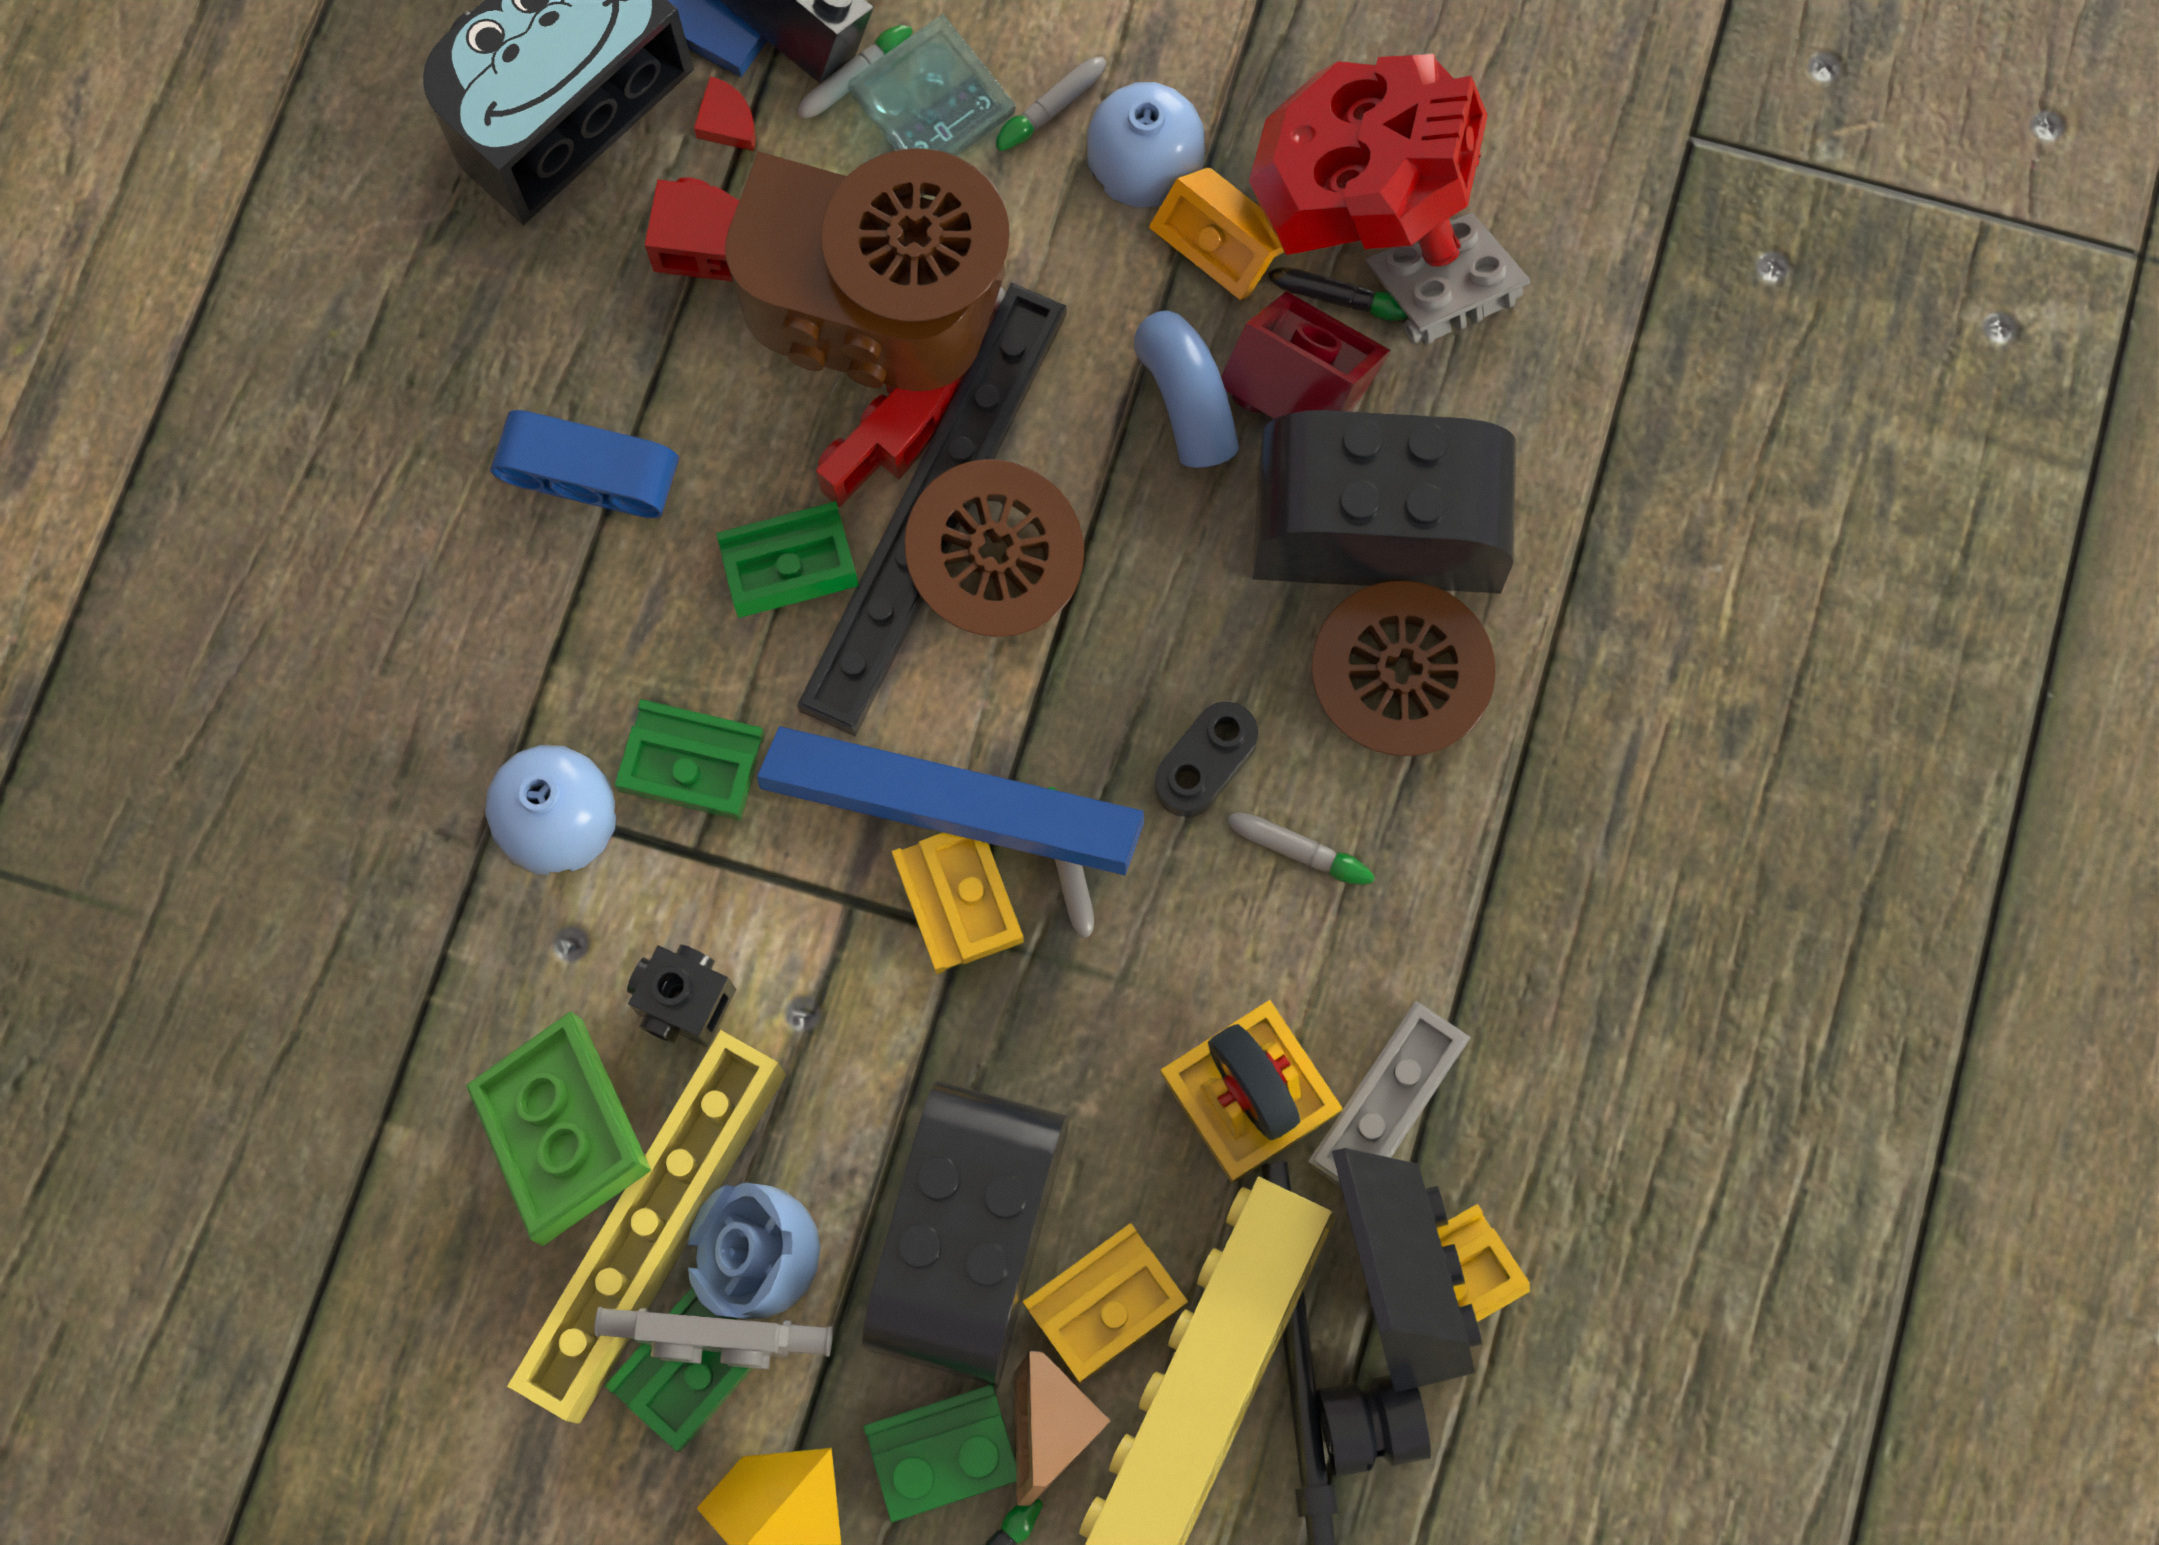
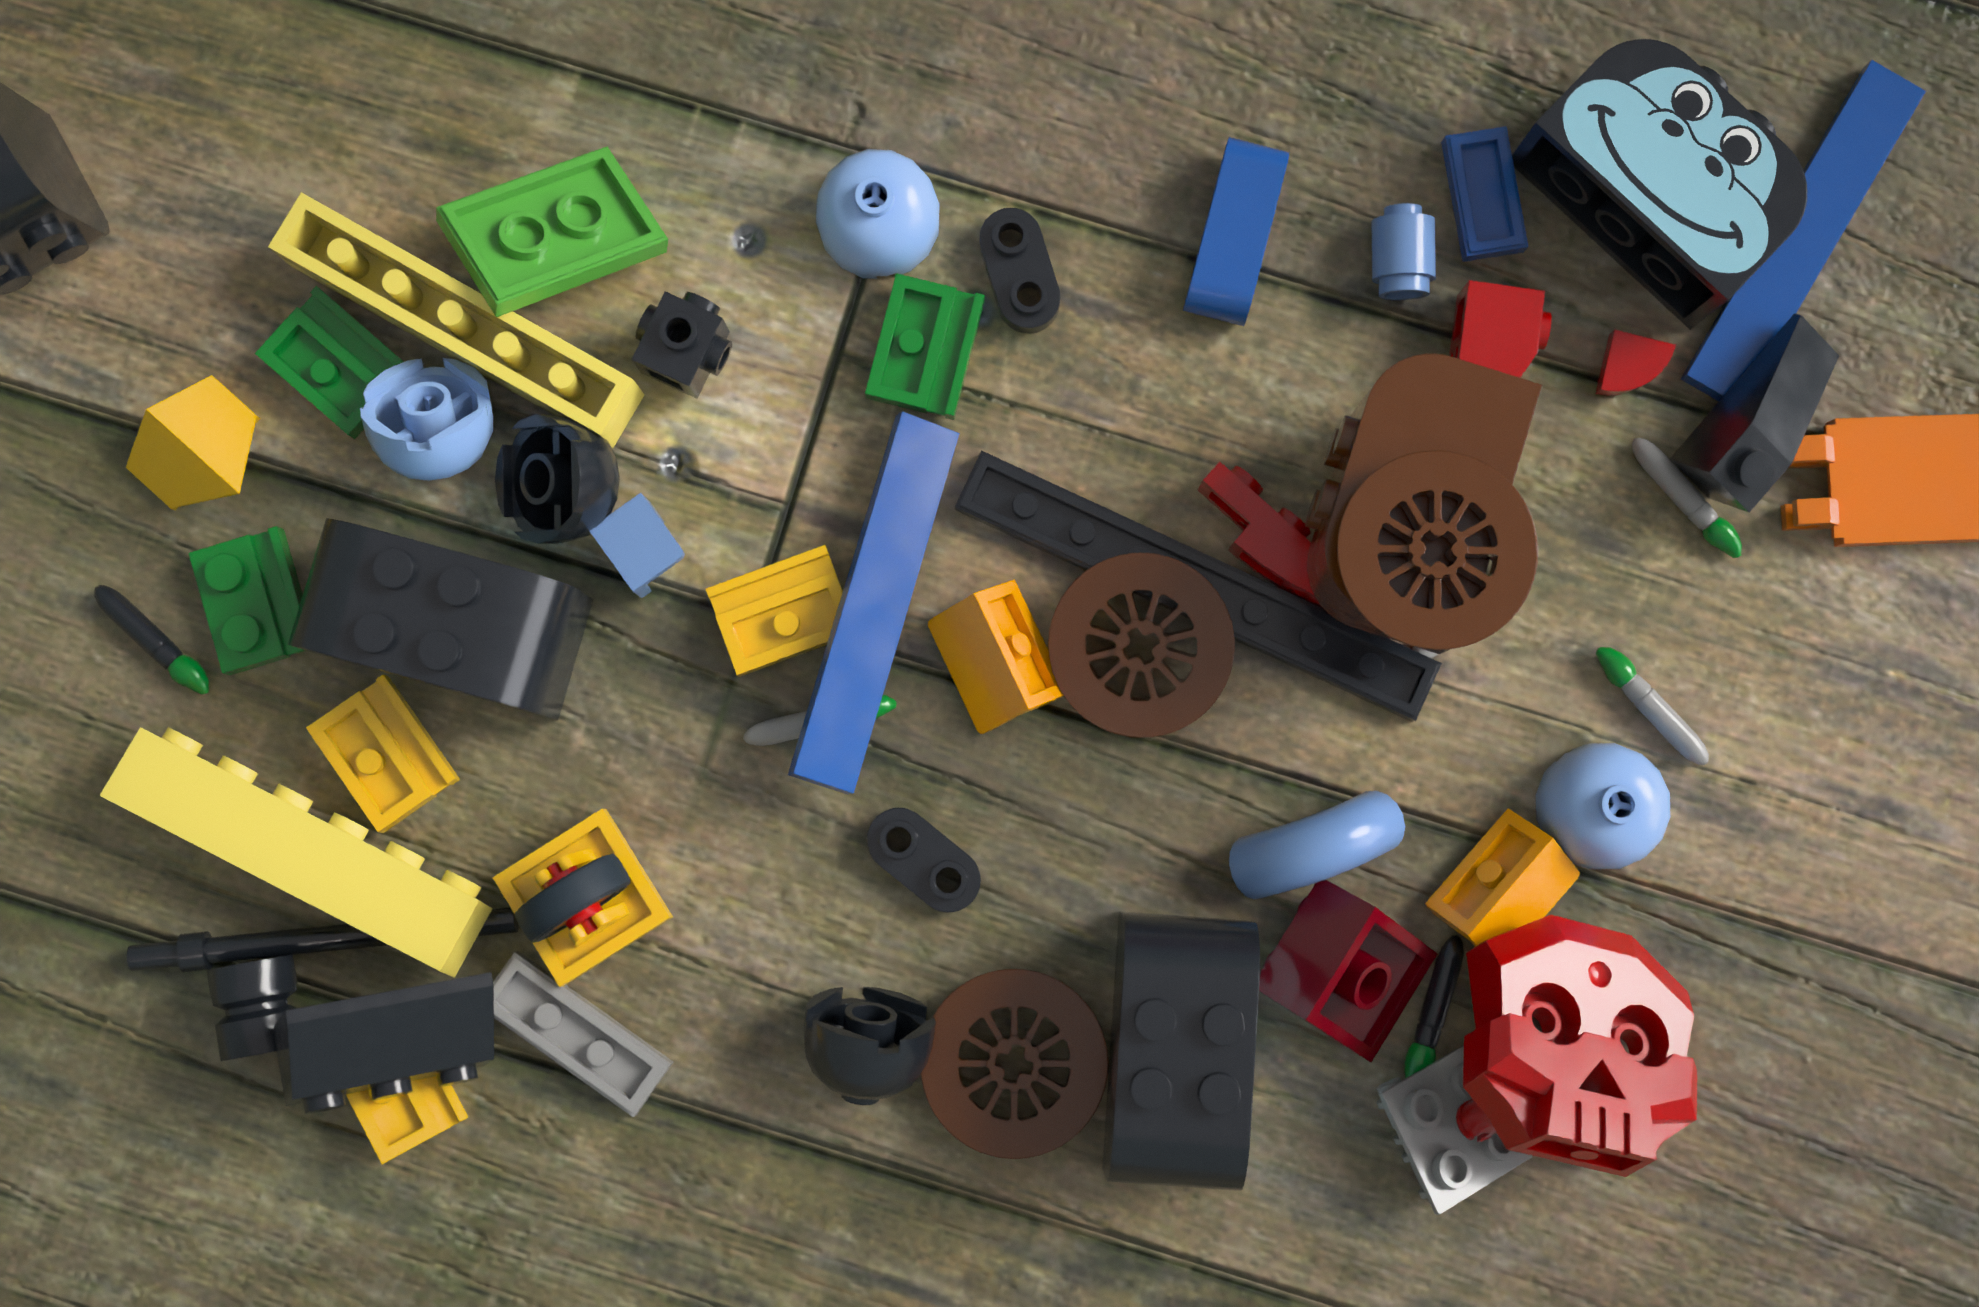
camera: 90 degrees right, 10 degrees up
light grey plate [595,1307,832,1369] -> none
green plate [716,501,859,618] -> none
clear light blue plate [848,14,1016,156] -> none
medium nougat slope [1014,1351,1111,1506] -> none
light grey piece [1228,812,1375,885] -> none
none -> black cylinder [495,414,620,544]
none -> medium blue panel [590,493,685,598]
none -> black cylinder [804,987,936,1105]
none -> light orange panel [928,579,1064,734]
none -> black plate [979,208,1060,334]
none -> medium blue brick [1371,203,1436,300]
none -> blue tile [1441,126,1528,262]

